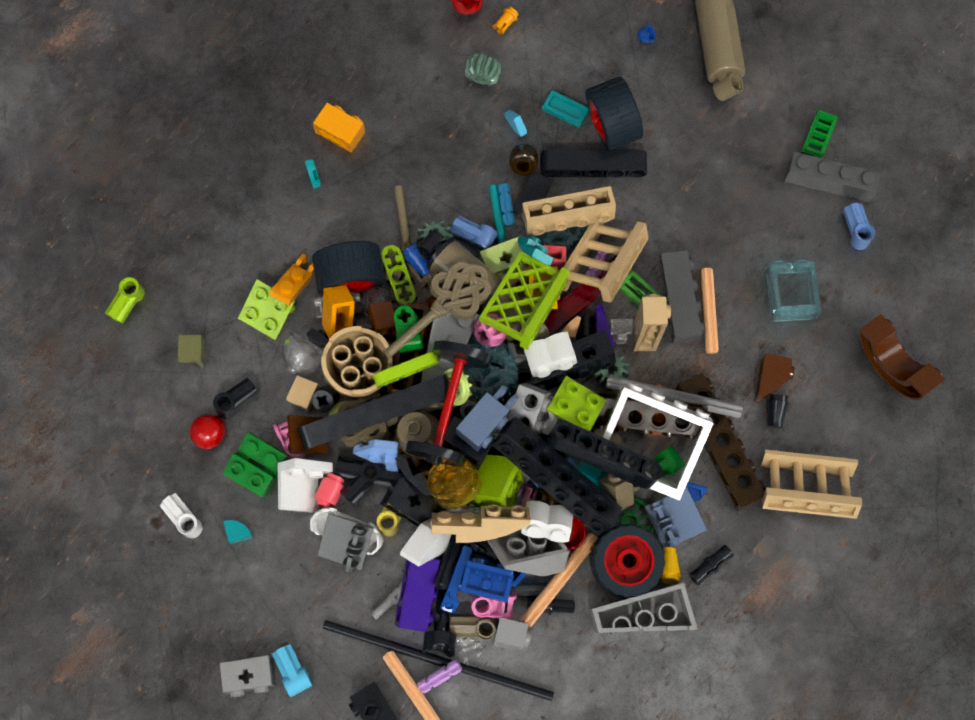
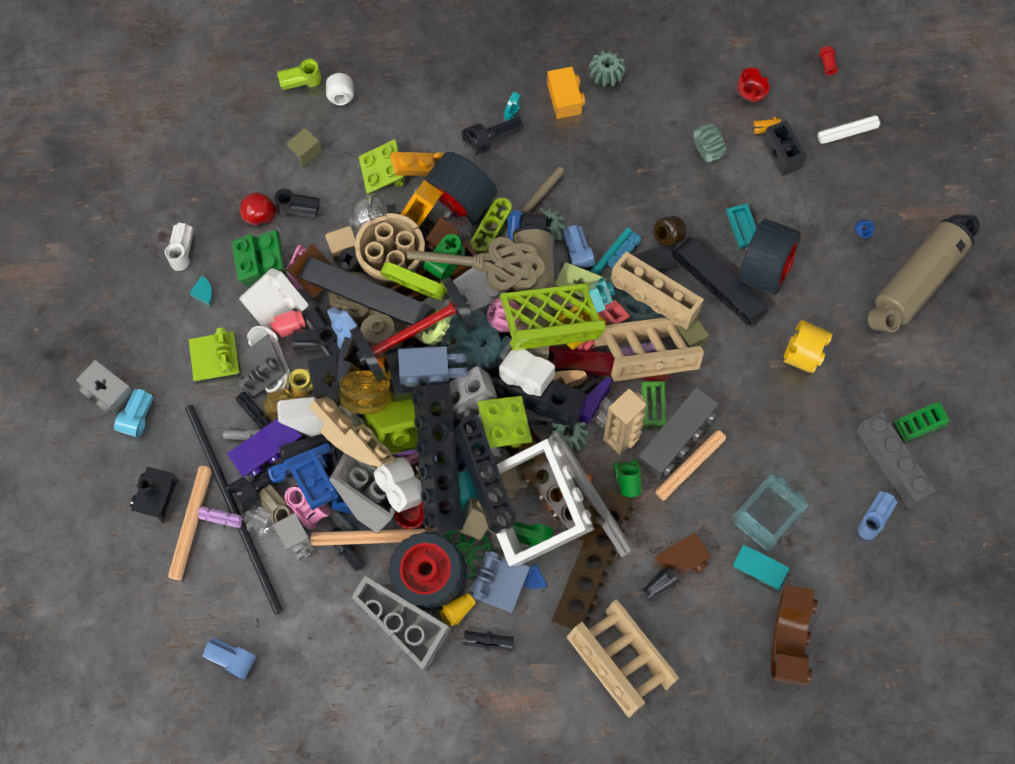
camera: 50 degrees right, 5 degrees down
medium azure tile [503,110,527,137] -> none
none -> lime hinge [189,328,240,382]
none -> black axle [236,392,271,429]
none -> clear yellow head [263,388,297,420]
none -> white head [326,73,354,106]
none -> black piece [462,117,523,156]
none -> sand green gear [589,50,626,87]
none -> green piece [613,458,642,497]
none -> olive panel [675,317,709,348]
none -> teal slope [733,545,791,591]
none -> black brick [763,120,807,176]
none -> yellow brick [783,320,833,373]

